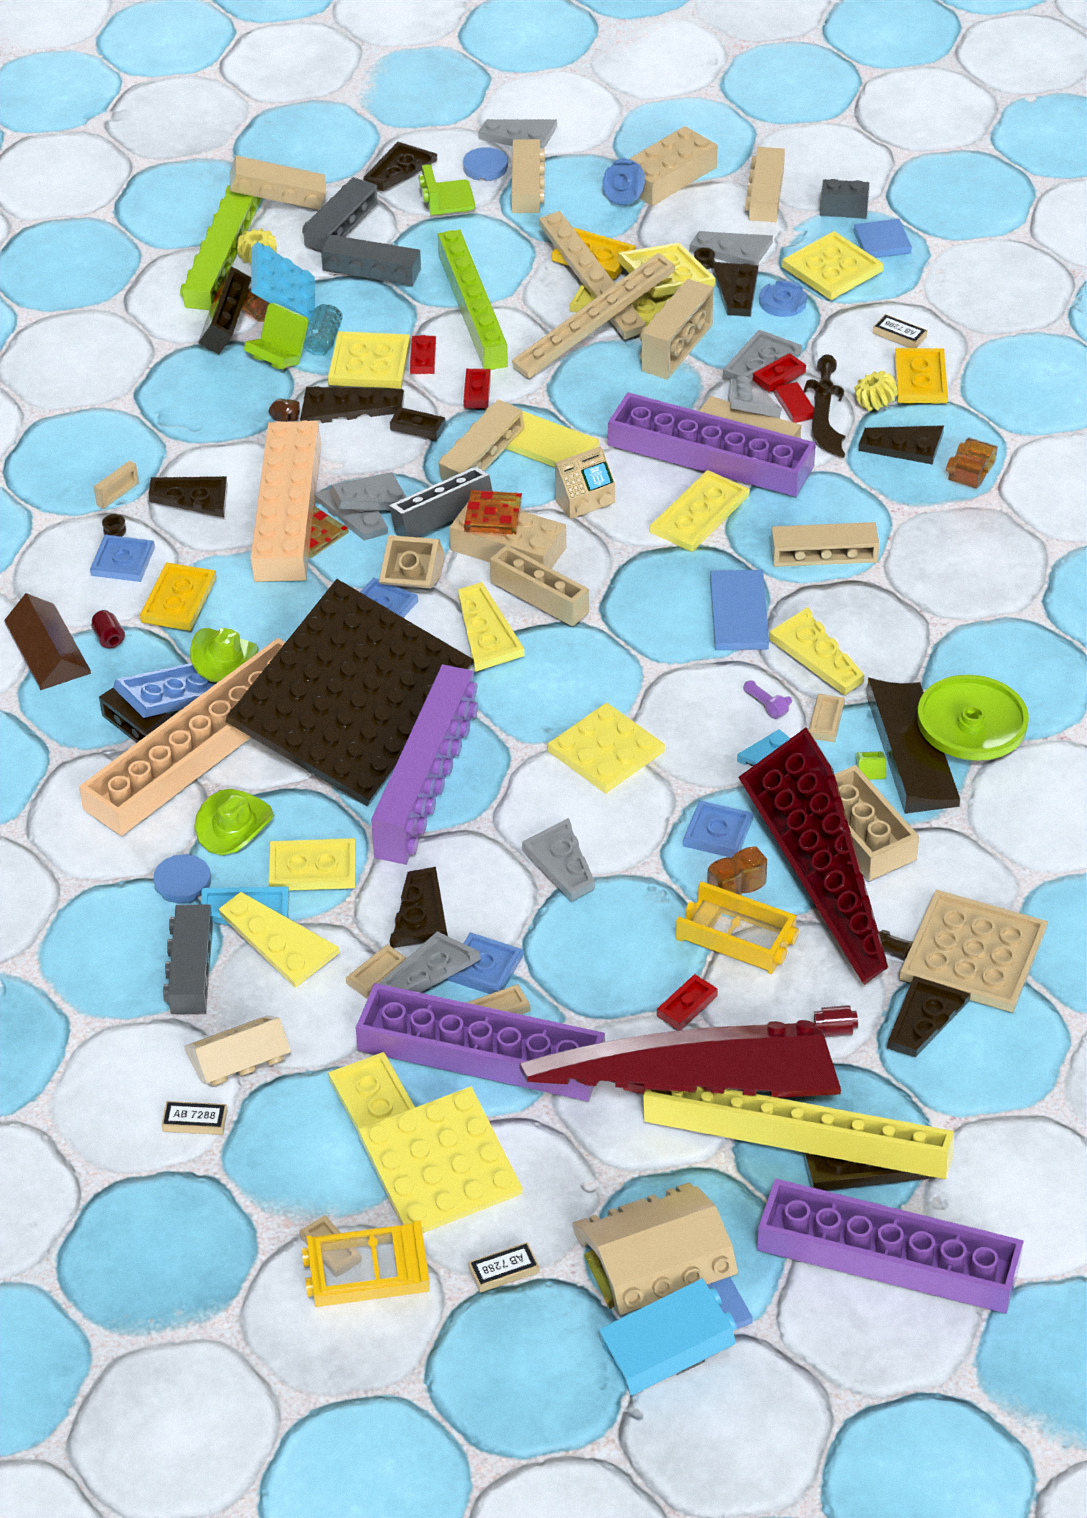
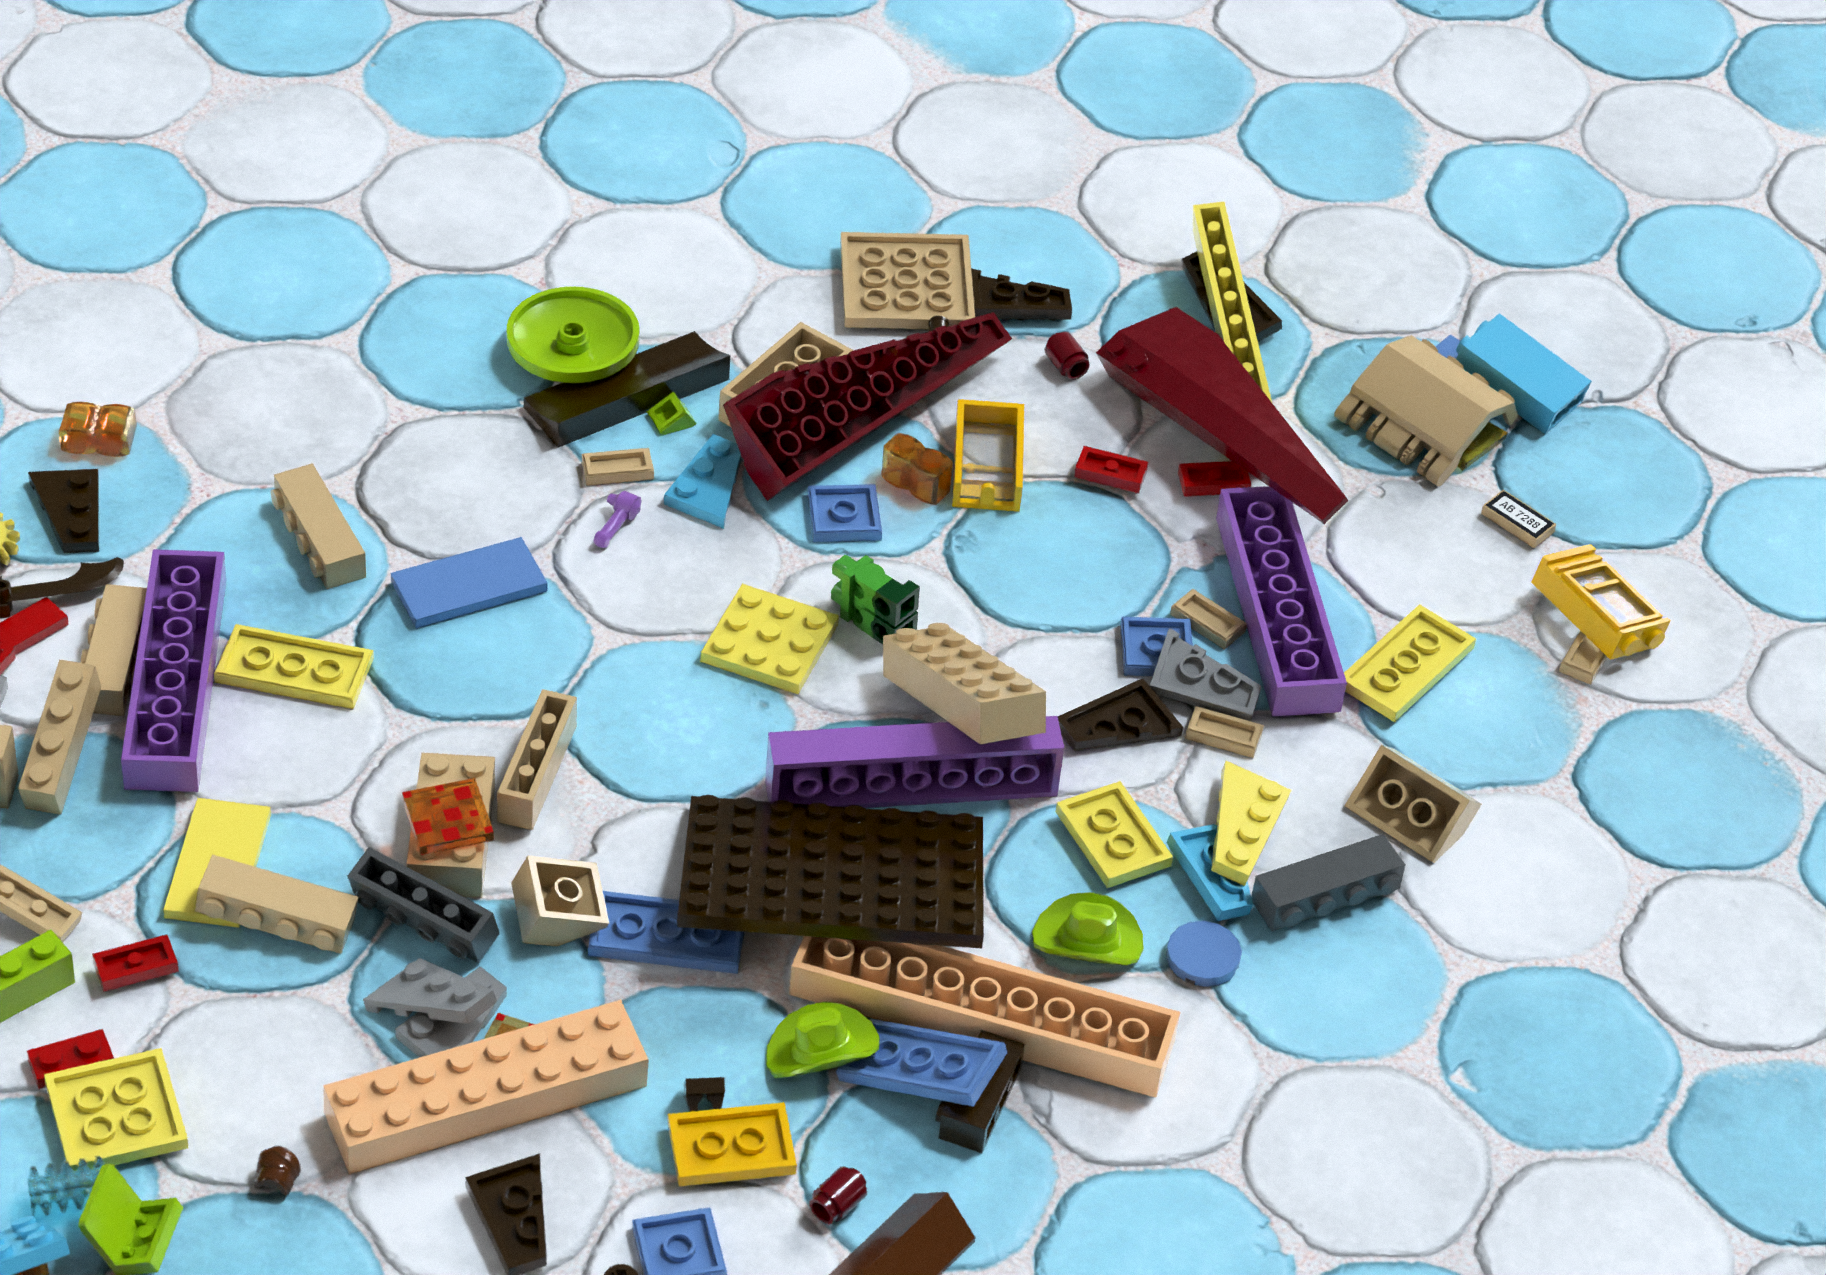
camera: 120 degrees left, 0 degrees up
tile [162,1101,228,1135] -> none
dark brown wing [300,386,405,423] -> none
light yellow plate [358,1086,523,1233] -> none
dark brown plate [390,407,446,440] -> none
light yellow wing [458,582,525,672] -> none
light grey wing [522,818,595,901] -> none
tan slope [555,447,615,519] -> none
light grey wing [729,376,782,418] -> none
medium lavender brick [757,1178,1024,1314] -> none
light yellow wing [769,607,864,695] -> none
none -> tan brick [18,659,101,815]
none -> dark brown tile [683,1077,725,1112]
none -> hips [831,555,920,645]
none -> tan brick [883,623,1046,744]

